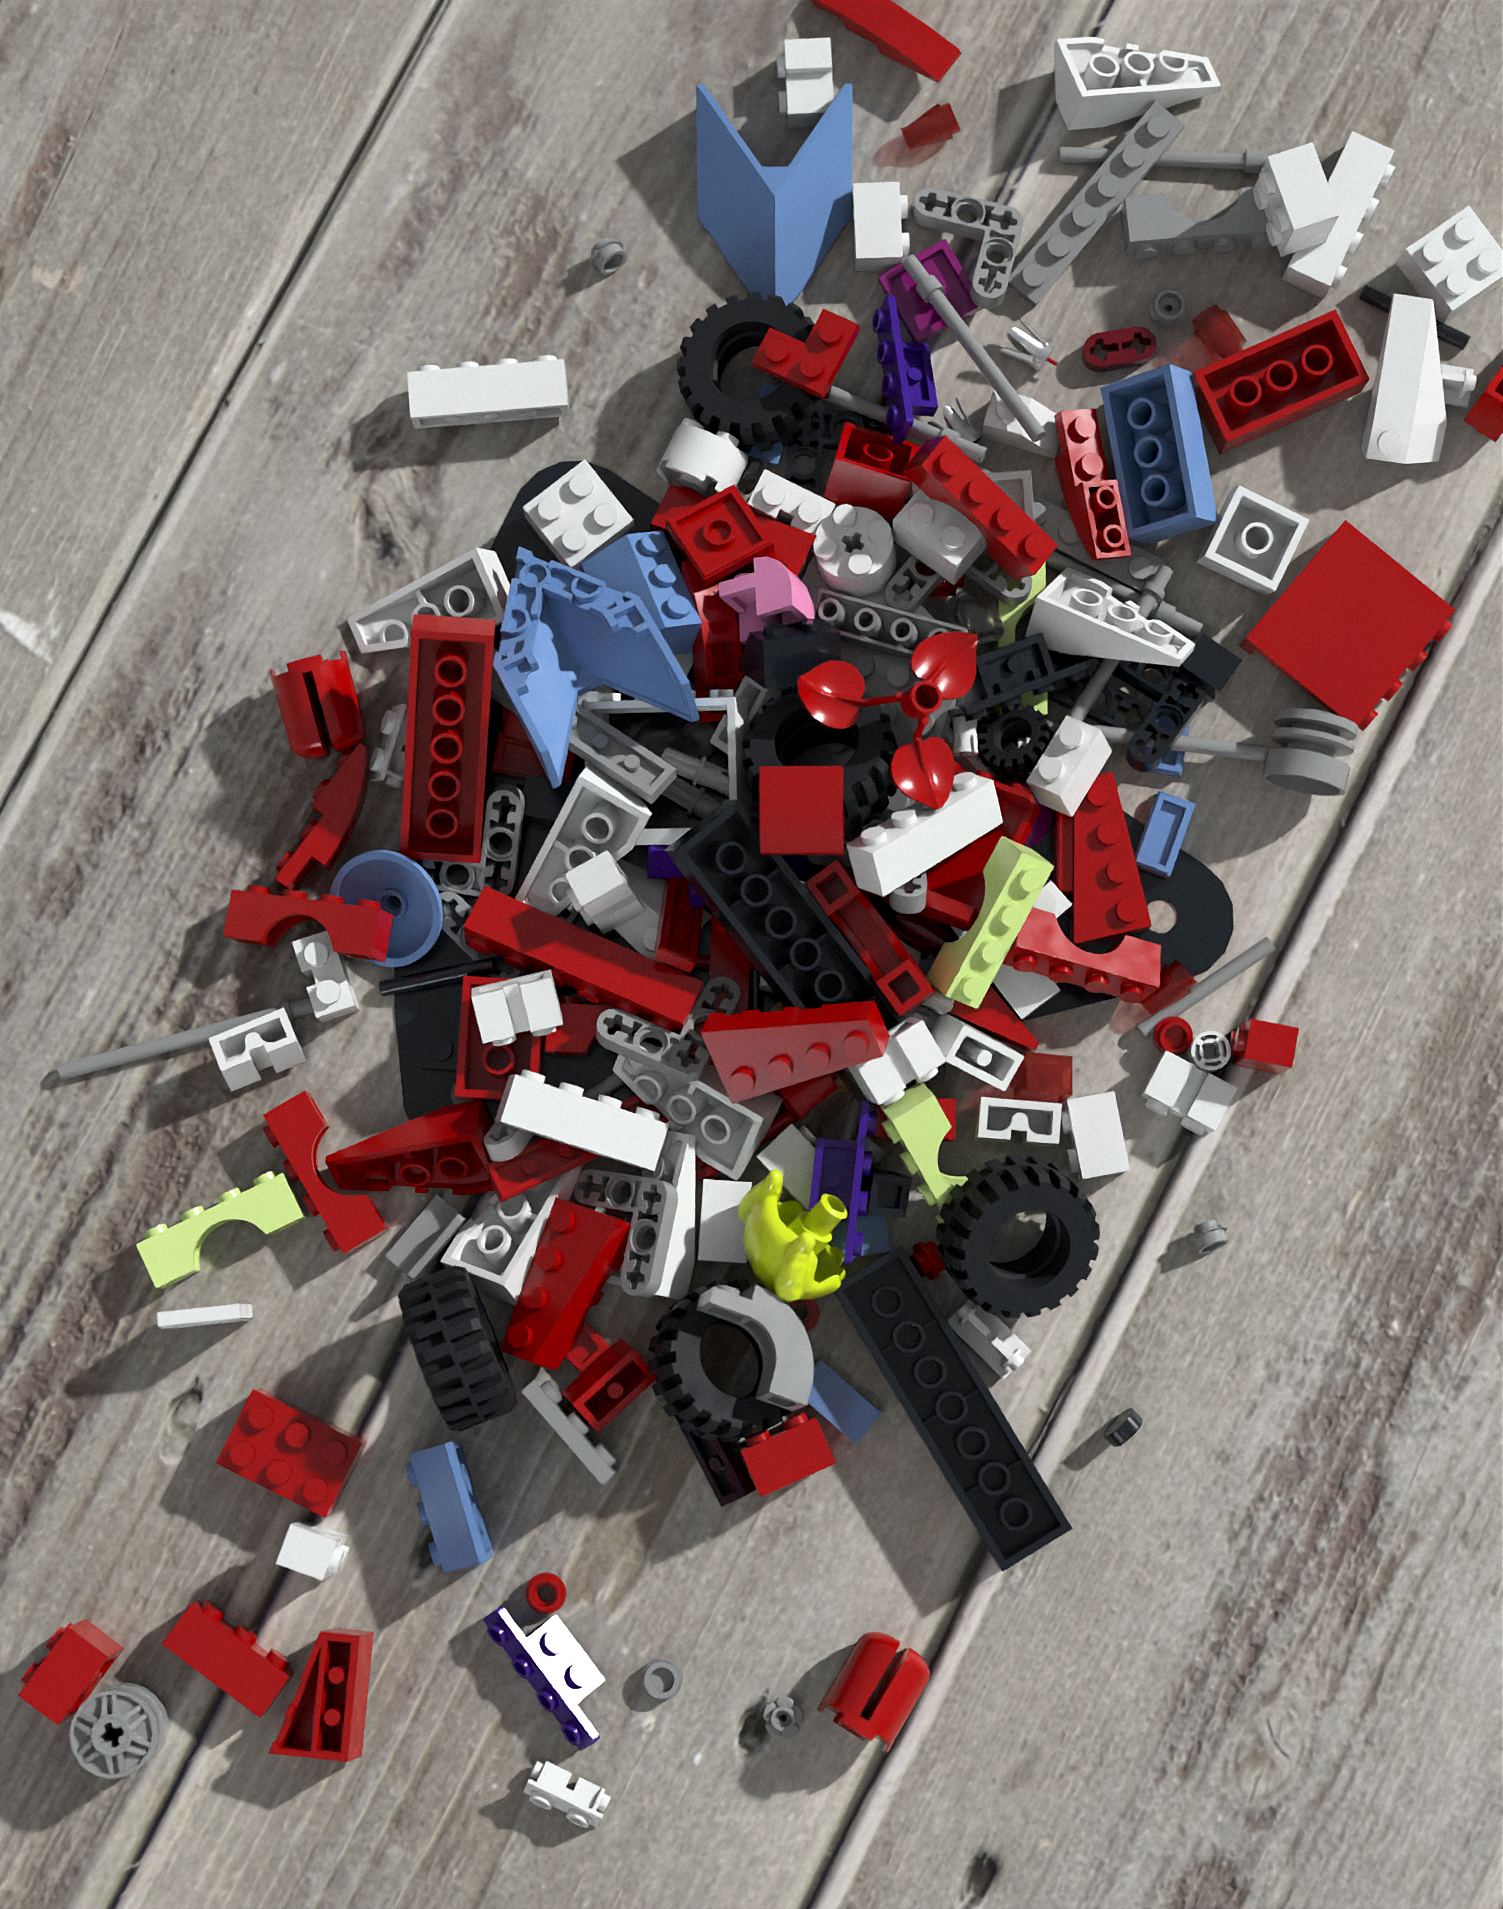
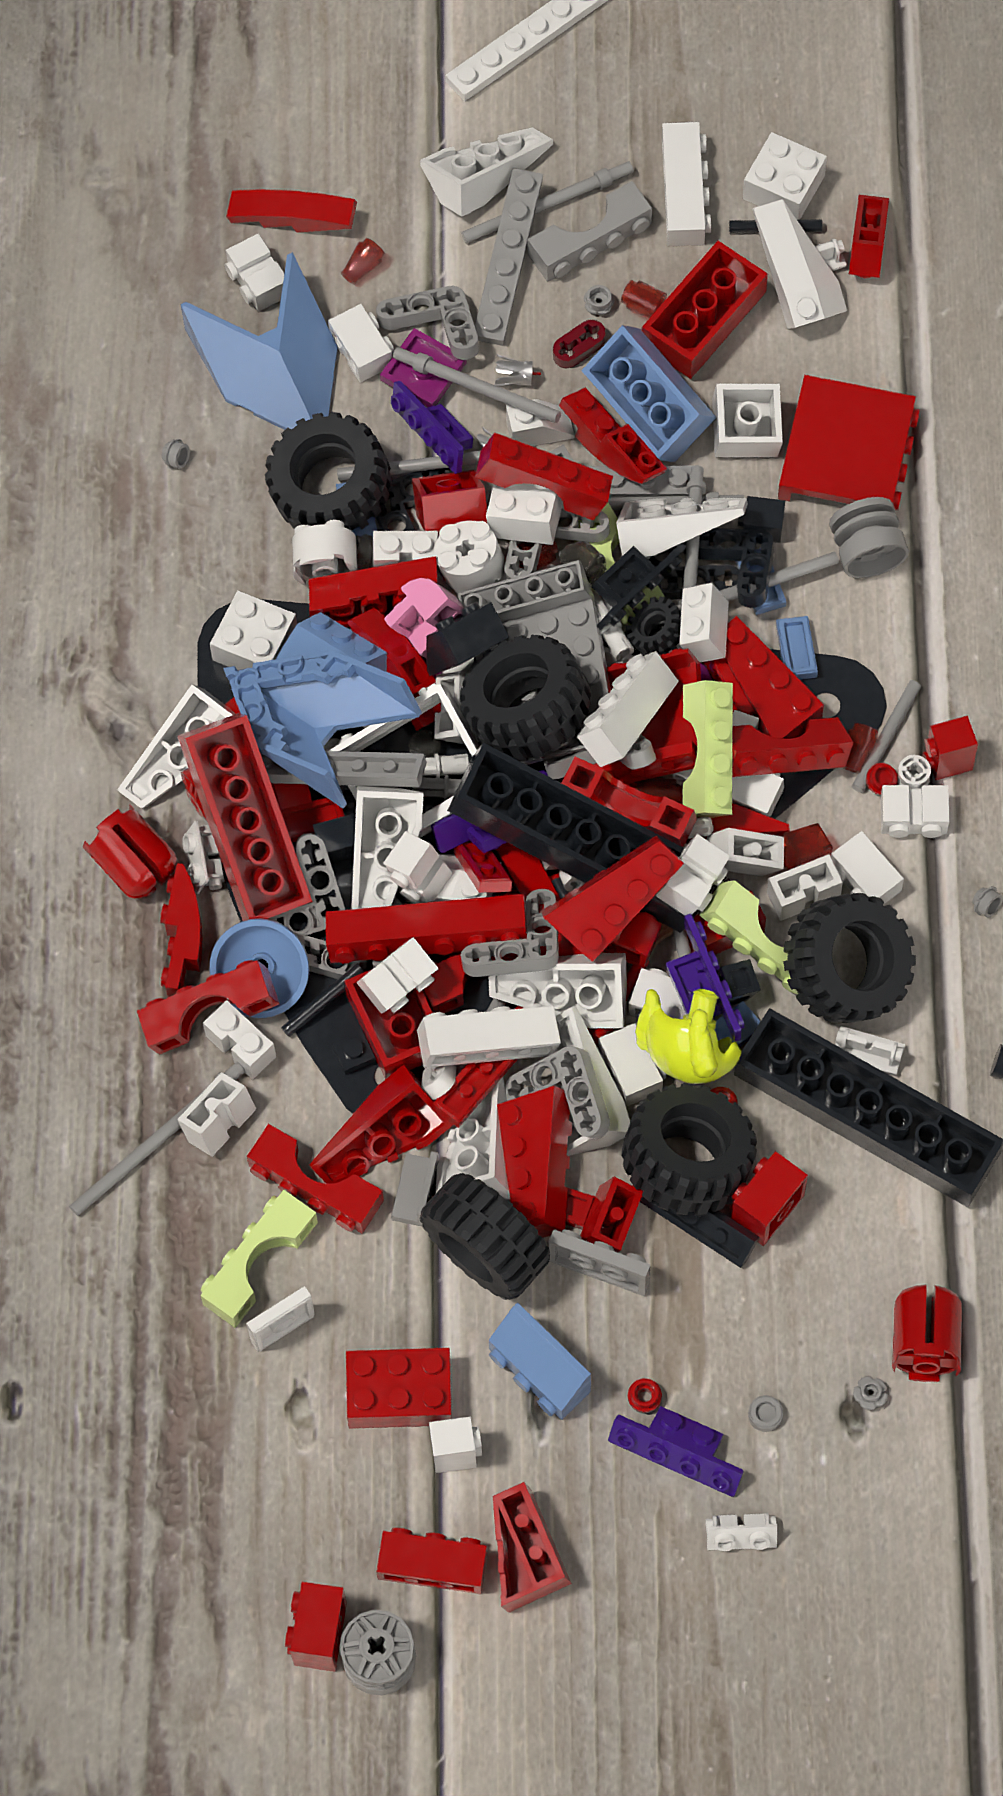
camera: 25 degrees left, 15 degrees down
white brick [407,355,570,429] -> none
red tile [665,484,774,587] -> none
light grey arch [696,1285,814,1411] -> none
red plate [751,309,860,399] -> none
red slope [759,766,844,855] -> none
red plant [797,632,978,810] -> none
medium blue tile [808,1360,882,1444] -> none
red plate [910,1241,945,1280] -> none
white brick [1253,142,1339,257] -> none

